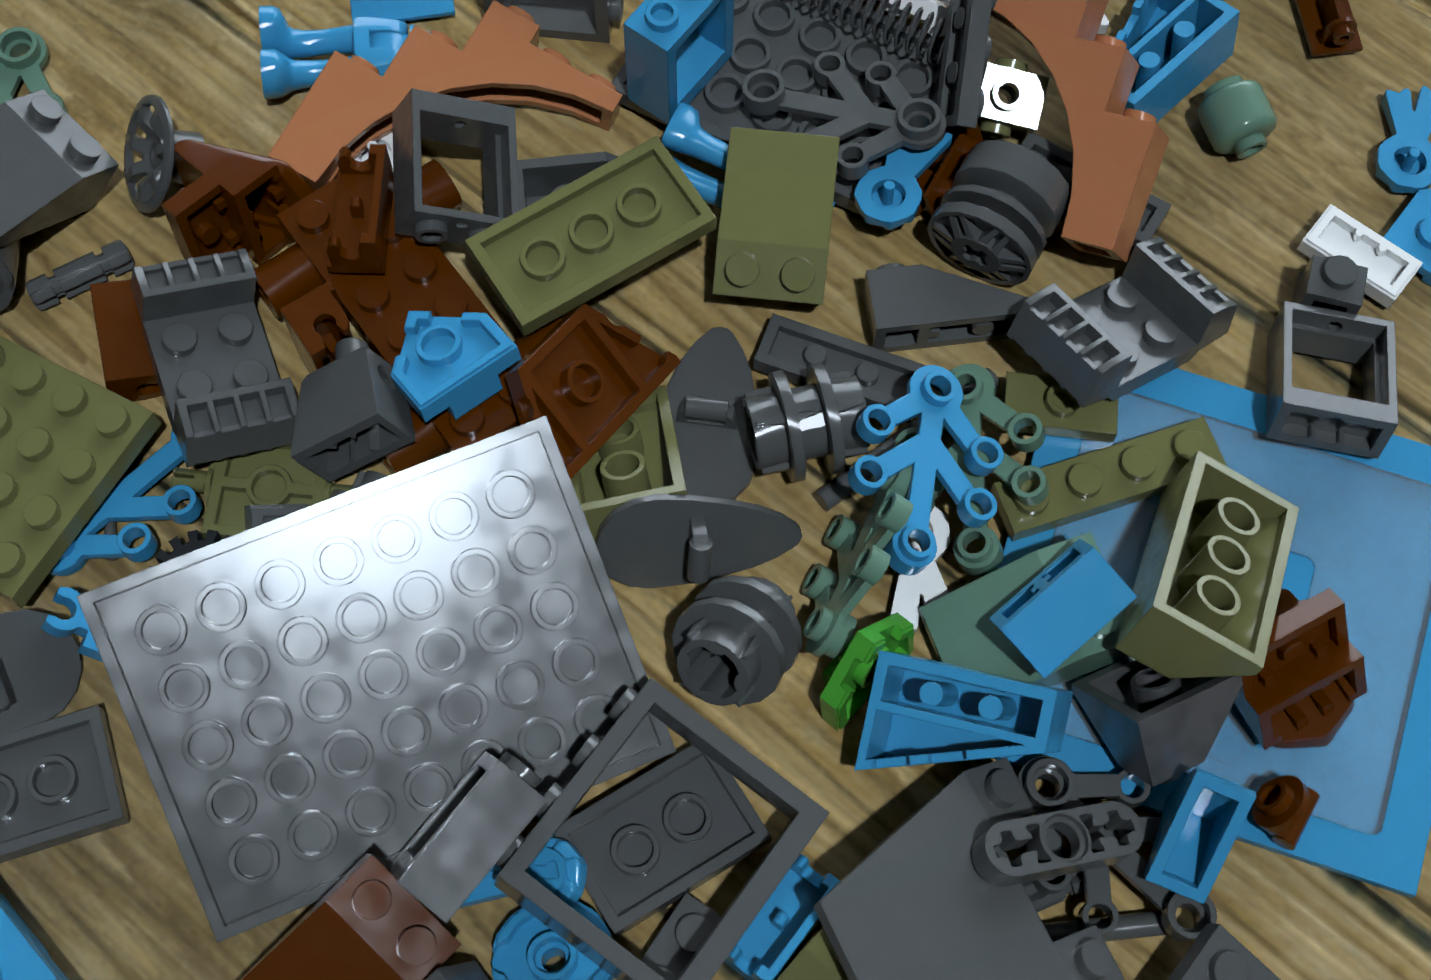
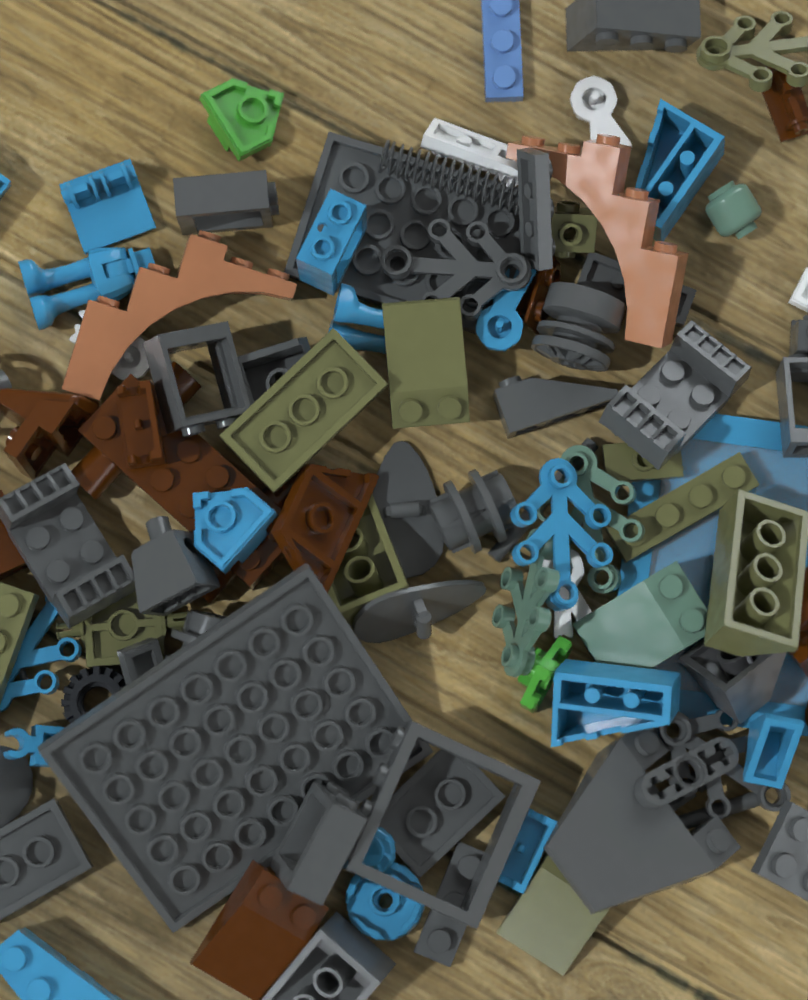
camera: 15 degrees left, 15 degrees up
reddish brown hinge [280,280,353,373] -> none
dark grey piece [672,575,802,707] -> none
dark grey plate [753,313,926,423] -> none
dark azure hinge [989,539,1137,679] -> none

